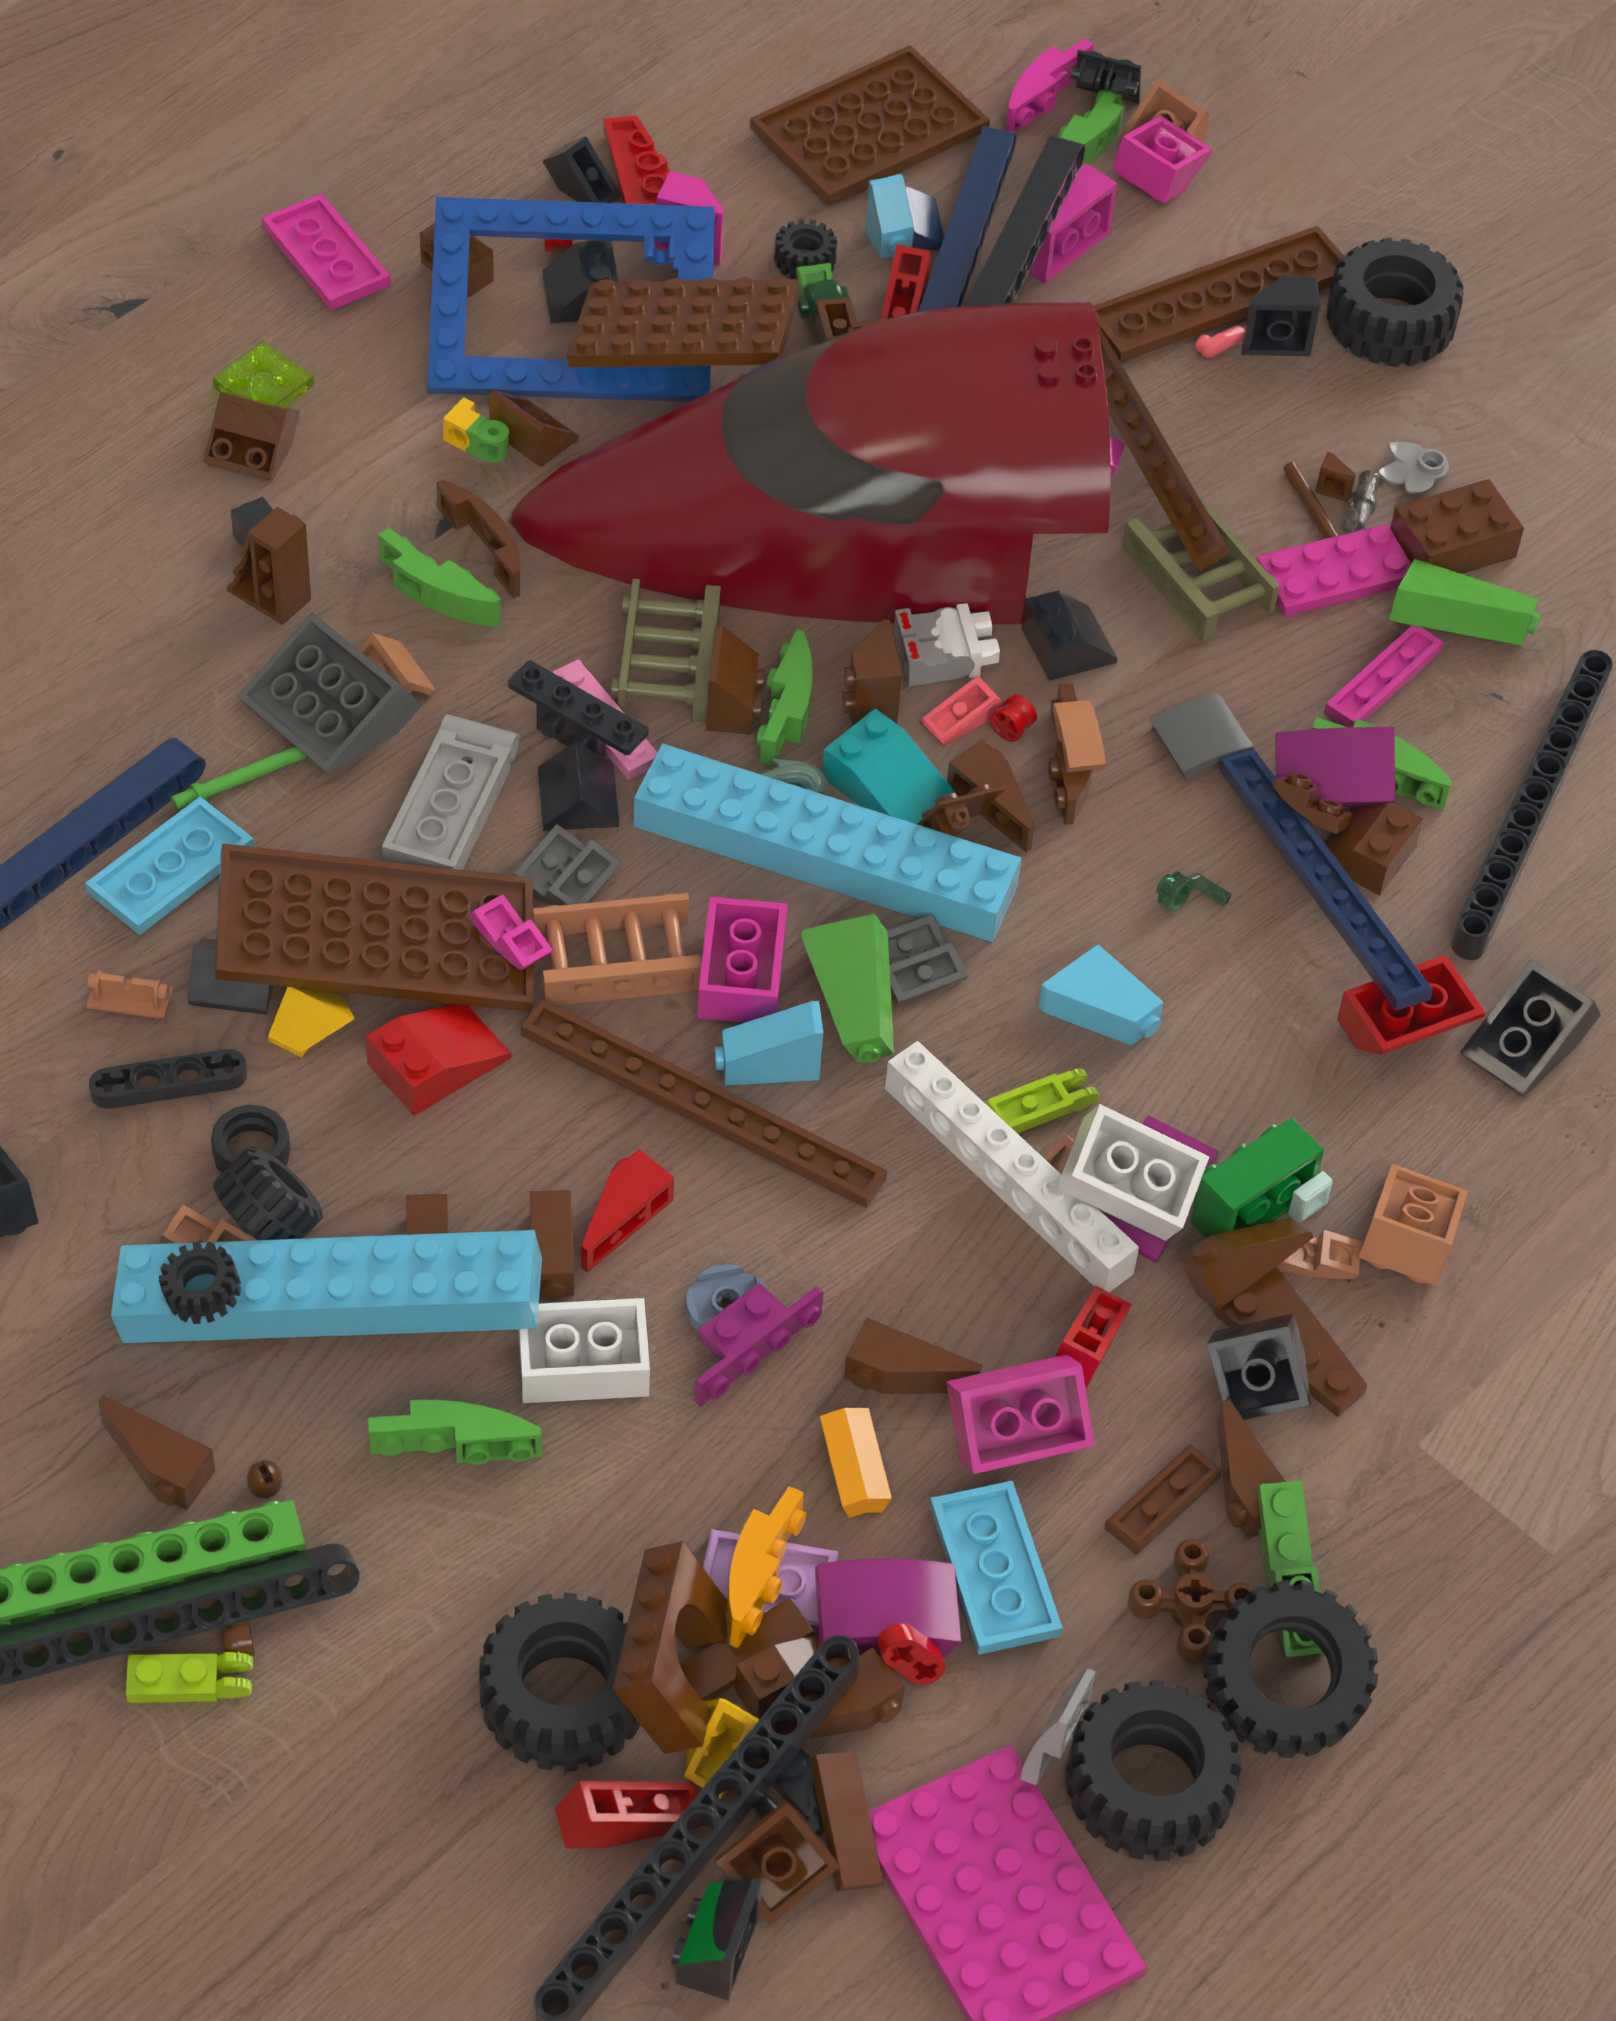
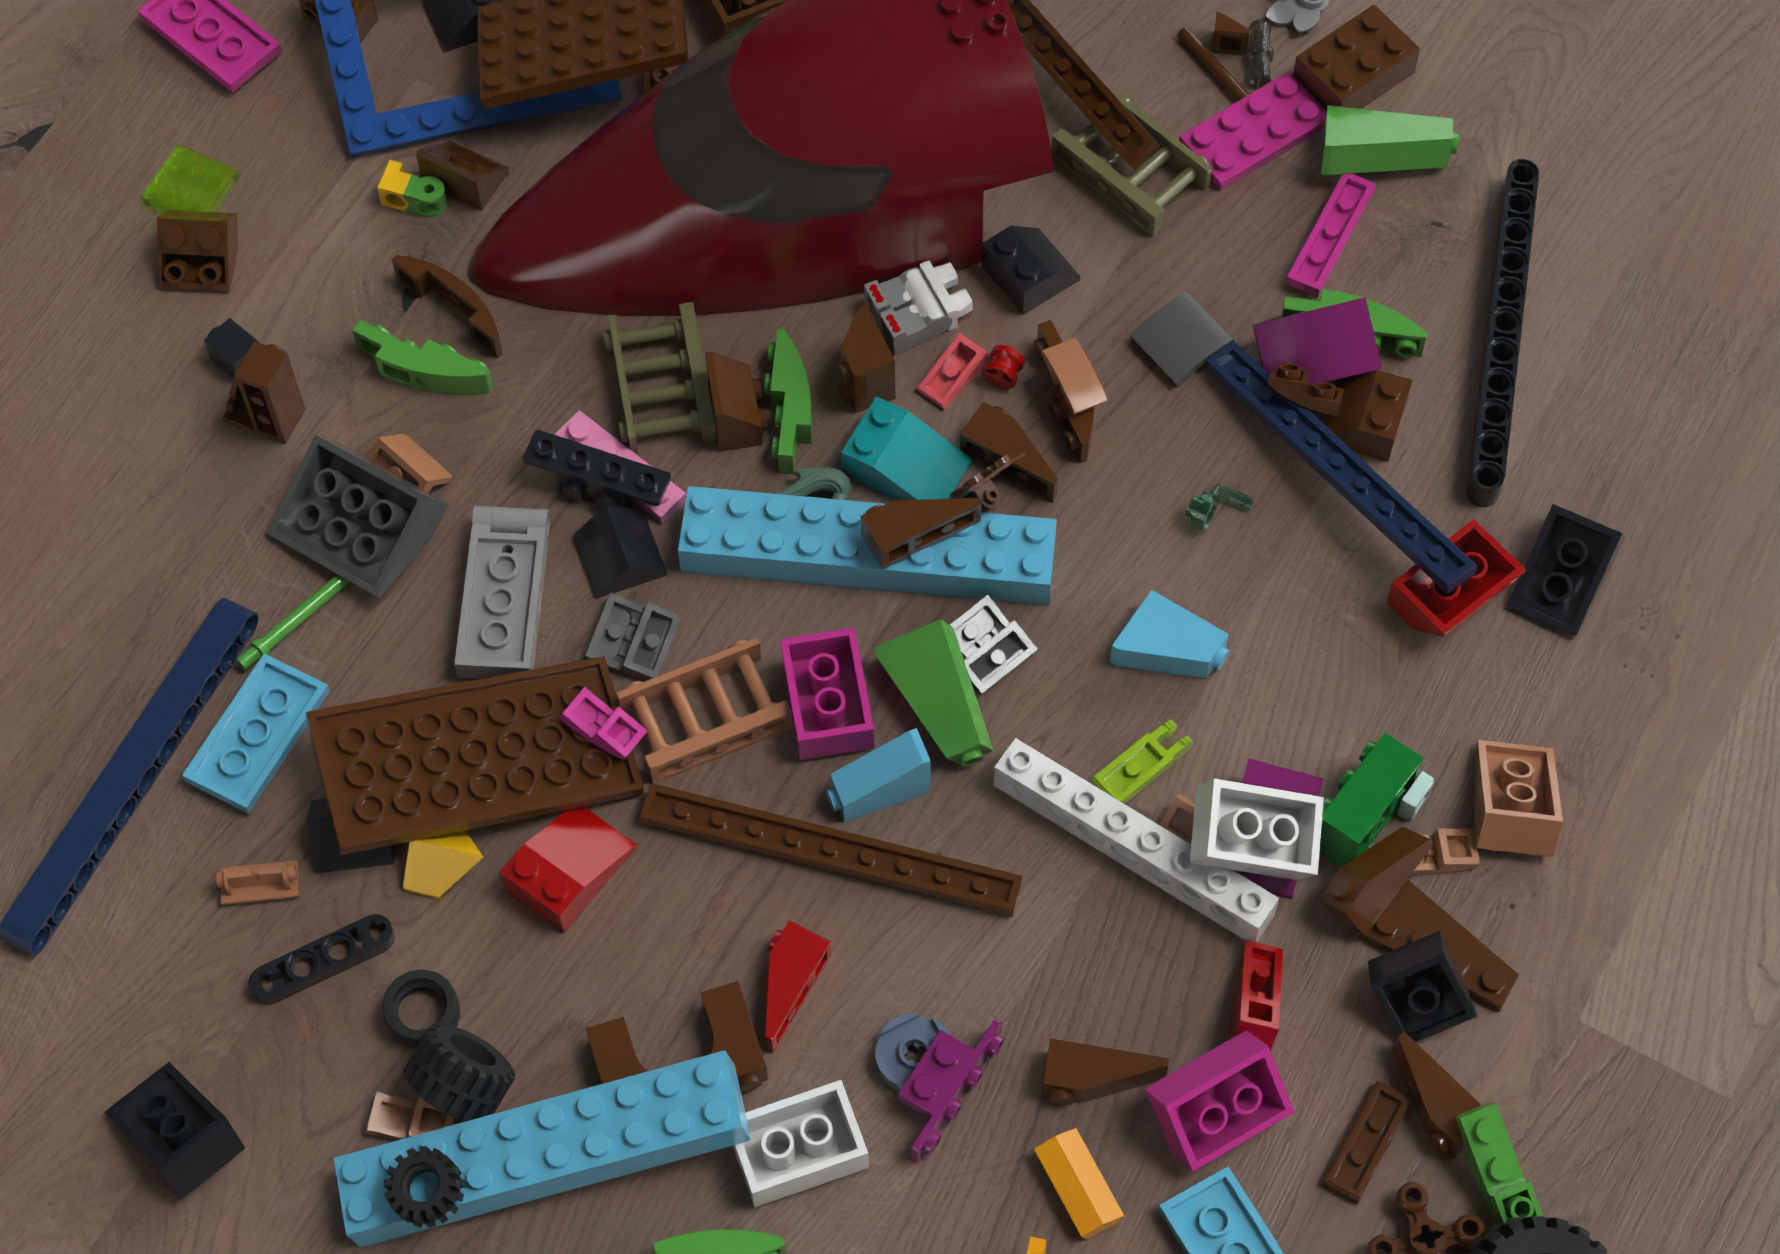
camera: 10 degrees left, 10 degrees up
none -> reddish brown slope [860,498,981,569]

